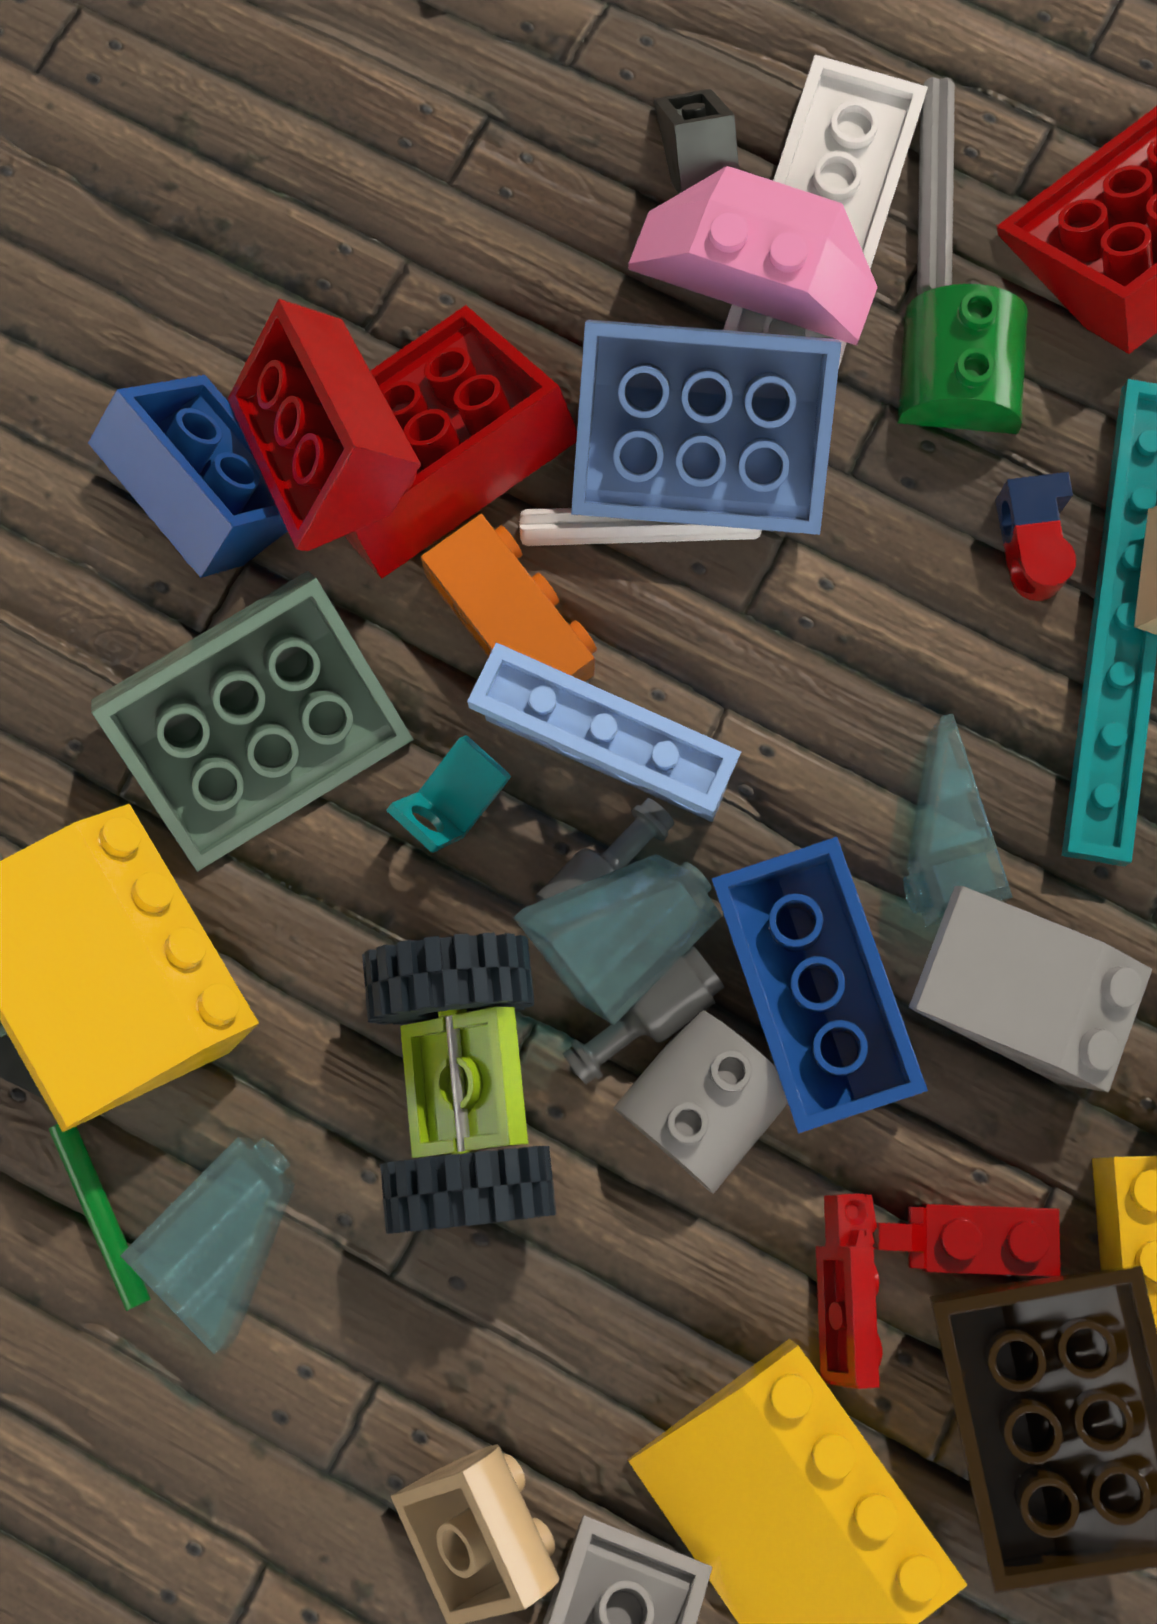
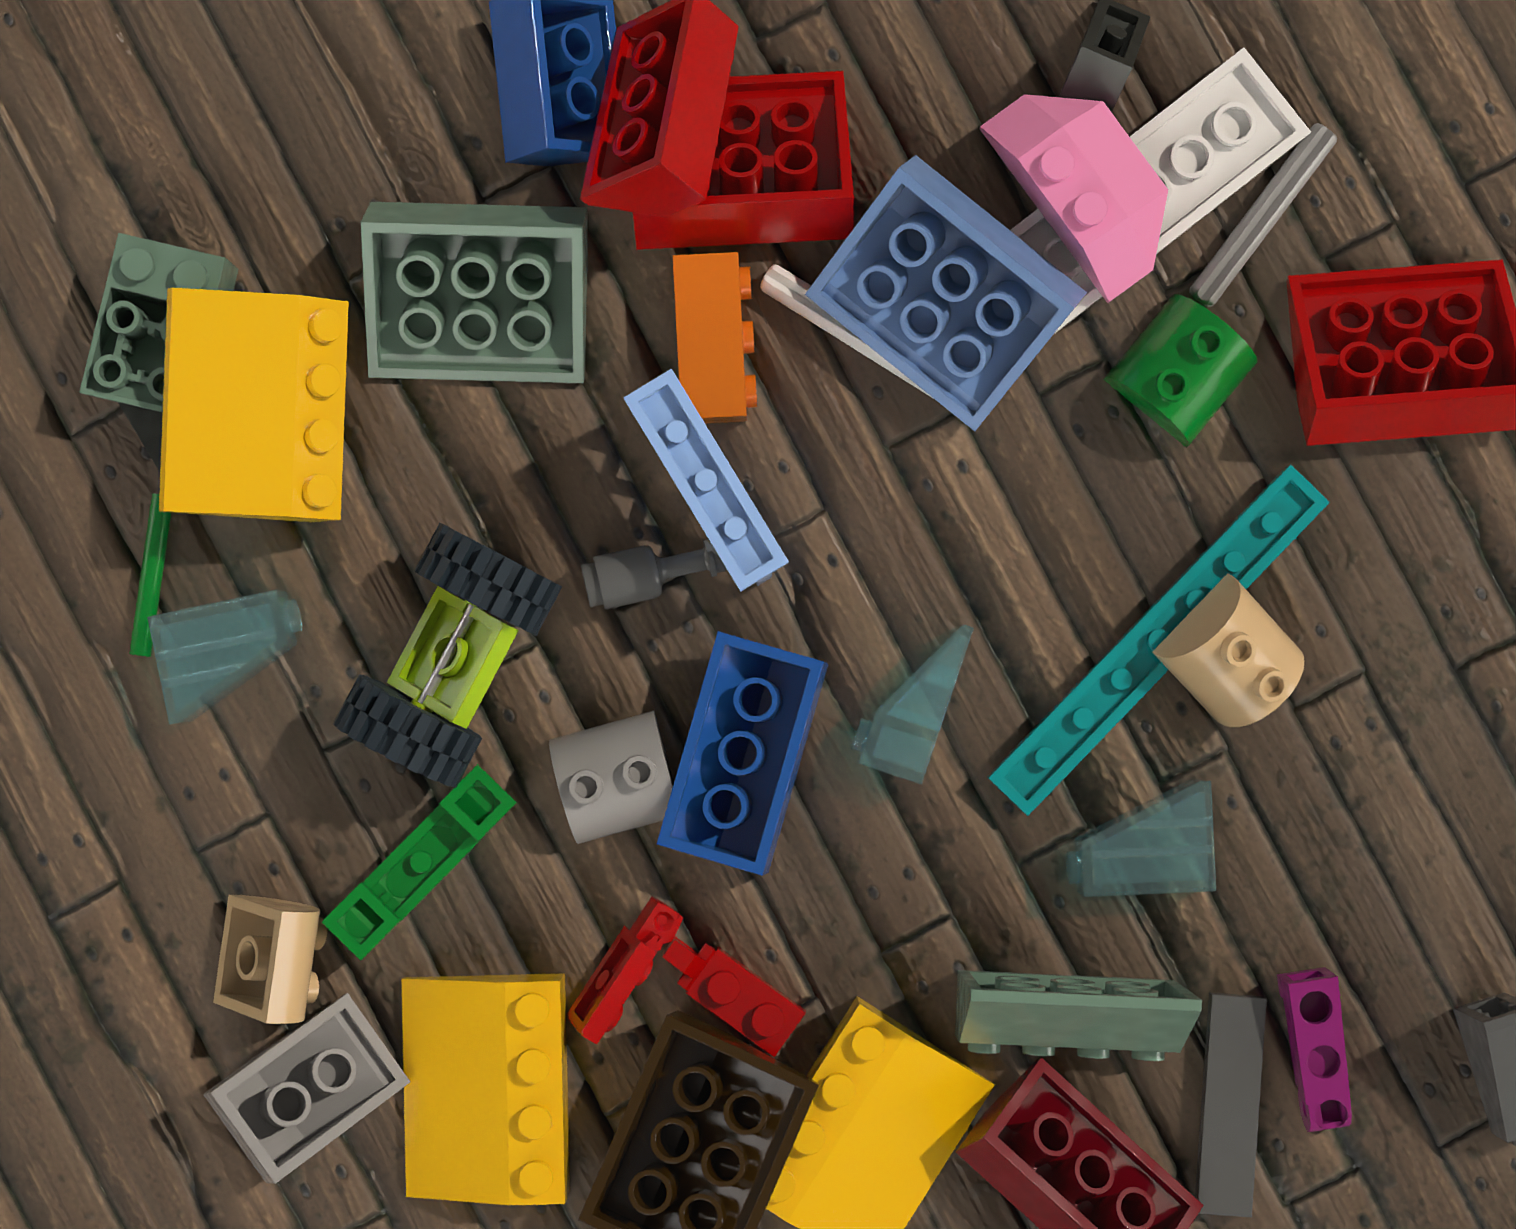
camera: 35 degrees right, 10 degrees up
teal bracket [386,735,511,853] -> none
clear light blue slope [514,854,722,1025] -> none
dark grey piece [562,946,725,1085] -> none
light grey slope [909,886,1152,1093] -> none
leg [995,472,1076,601] -> none
none -> green slope [322,764,517,961]

